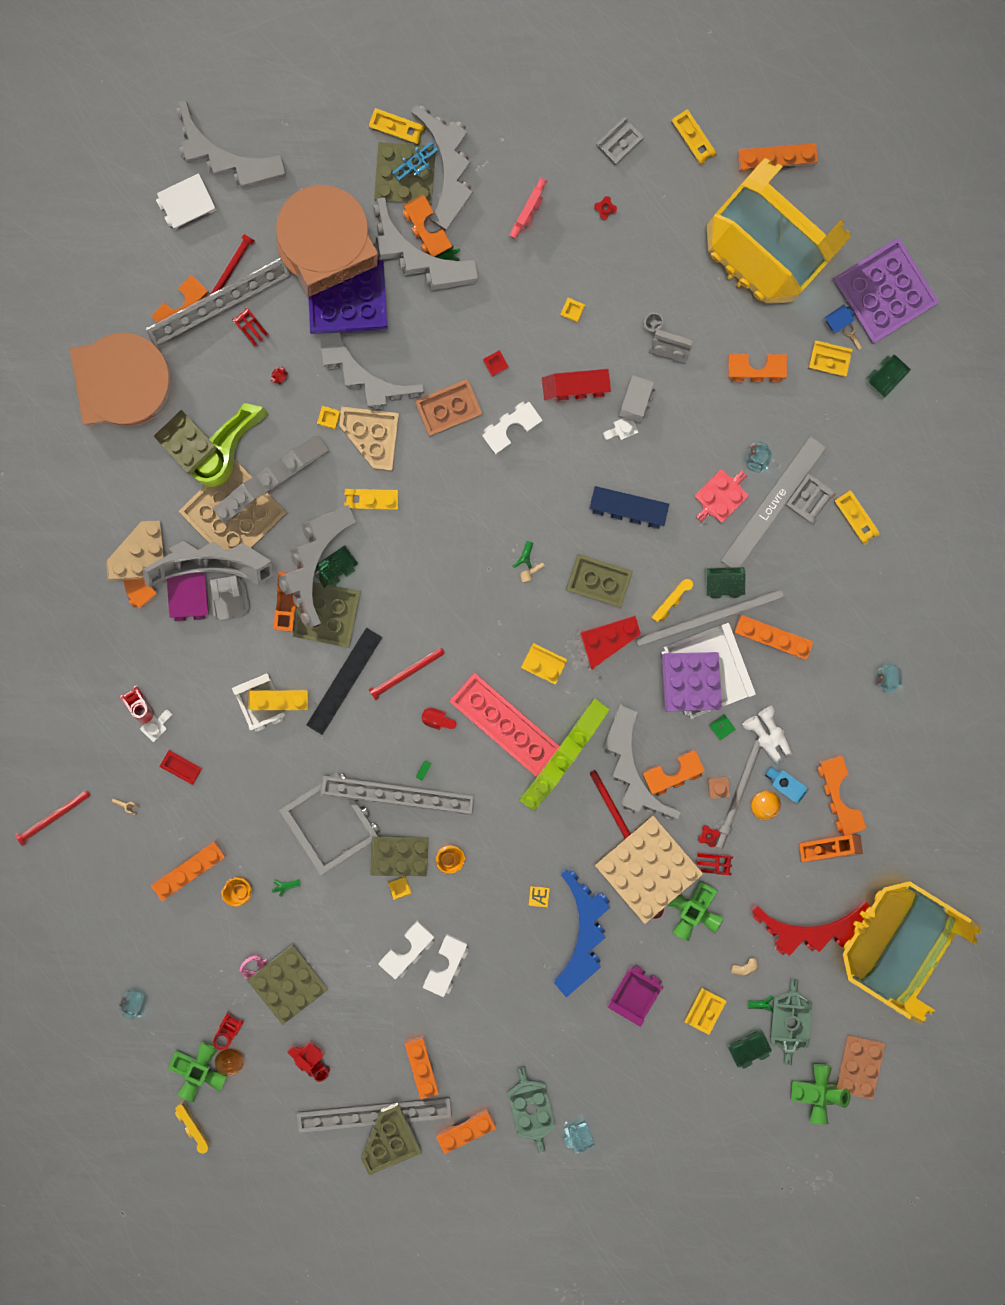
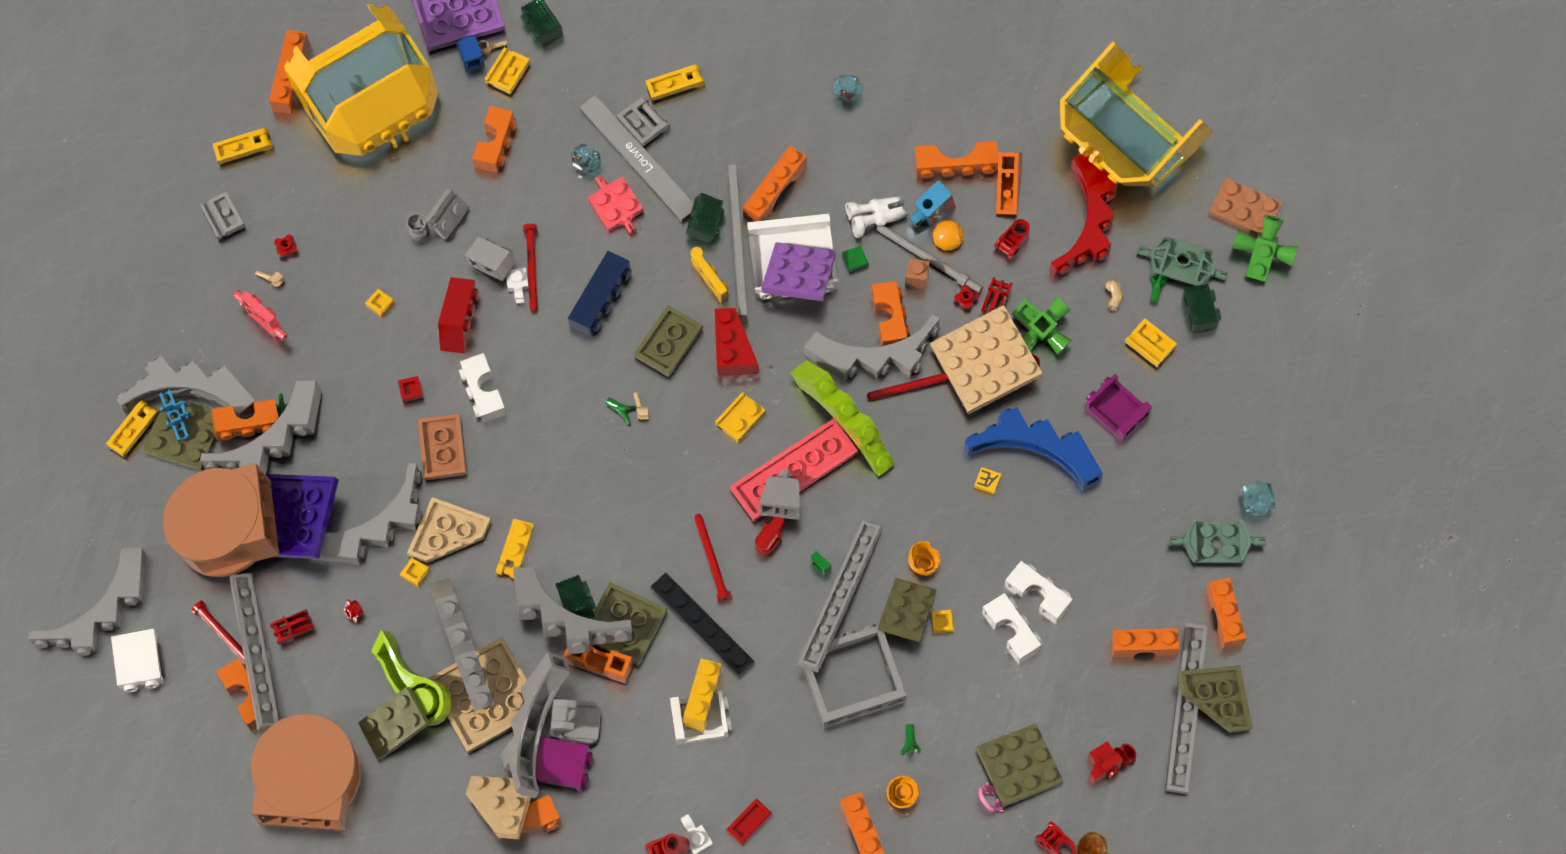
camera: 70 degrees left, 20 degrees down
none -> tan hand [255,270,285,287]
none -> red bar [523,224,538,312]
none -> light grey torso [759,470,800,520]
none -> red piece [994,219,1030,260]

